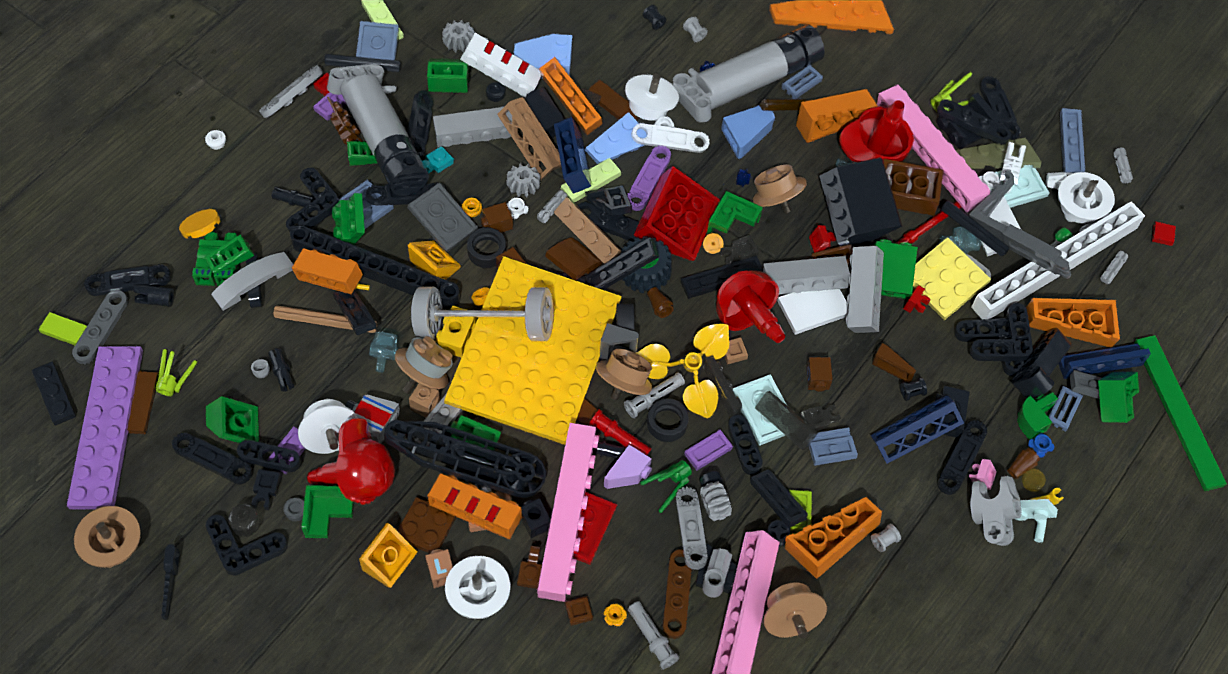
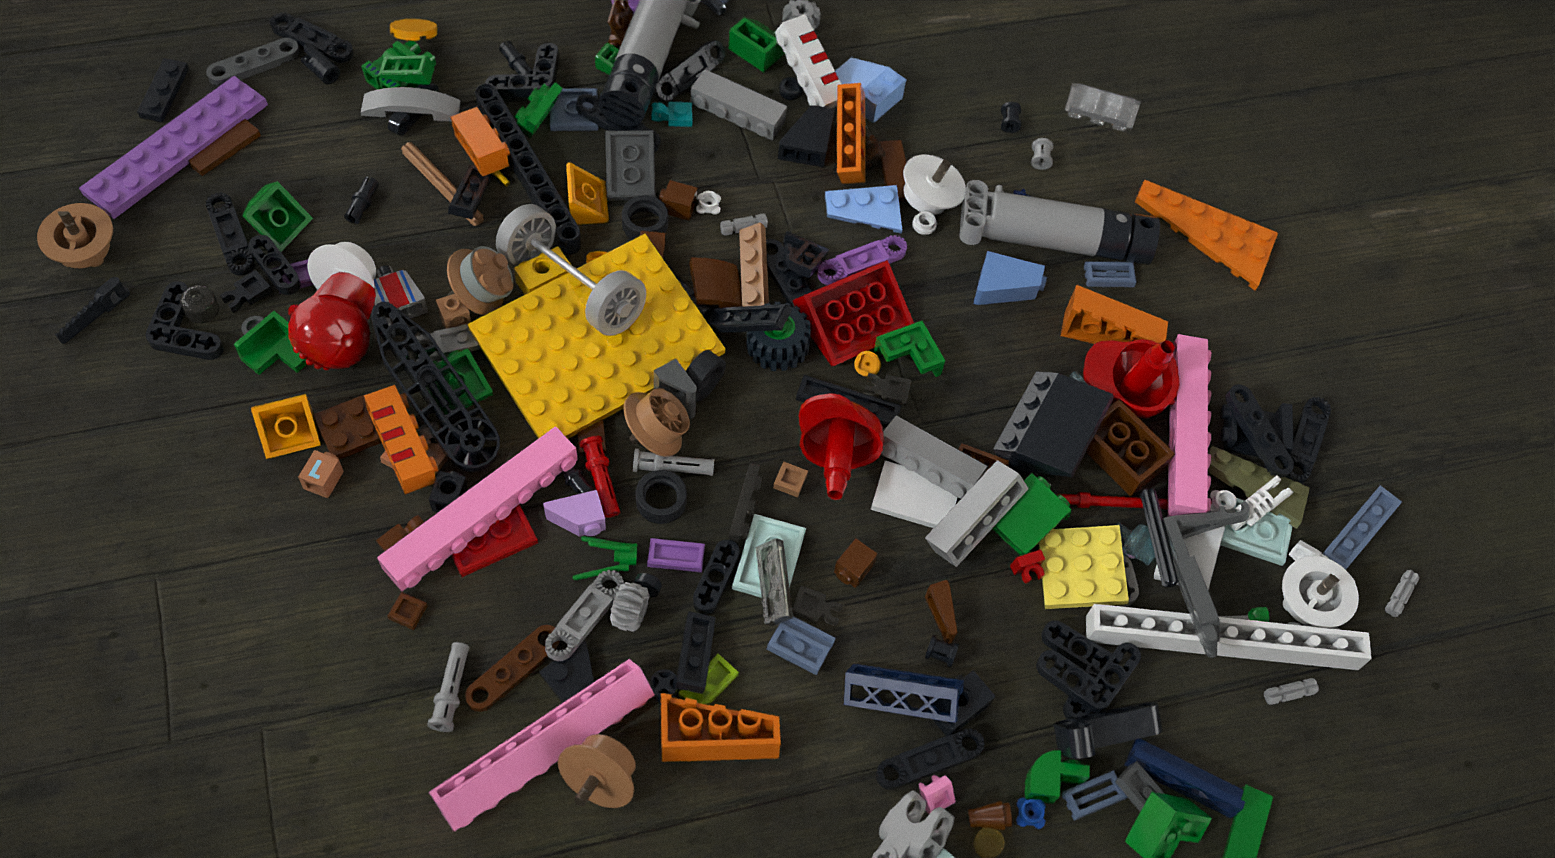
camera: 35 degrees right, 0 degrees up
lime tile [39,312,87,345] -> none
lime plant [156,349,197,396] -> none
light grey hinge [251,359,270,378] -> none
clear light blue piece [369,332,398,373] -> none
white piece [445,556,510,619] -> none
light orange plate [462,198,482,217] -> none
medium nougat fence [497,97,561,180] -> none
light grey gear [506,163,540,198] -> none
dark blue brick [554,117,592,194] -> none
yellowish green plate [561,158,621,203] -> none
light orange plate [604,604,627,626] -> none
white plate [631,123,709,153] -> none
yellow plant [636,324,729,418] -> none
reddish brown cone [647,287,673,318] -> none
light grey piece [703,548,732,598] -> none
clear blue plate [736,168,751,188] -> none
medium nougat piece [753,165,807,213] -> none
dark brown axle [759,99,806,111] -> none
red tile [809,226,836,253] -> none
light grey bush [871,524,901,552] -> none
lime plant [931,72,972,111] -> none
orange wedge [1026,298,1120,348] -> none
red tile [1152,222,1176,246] -> none

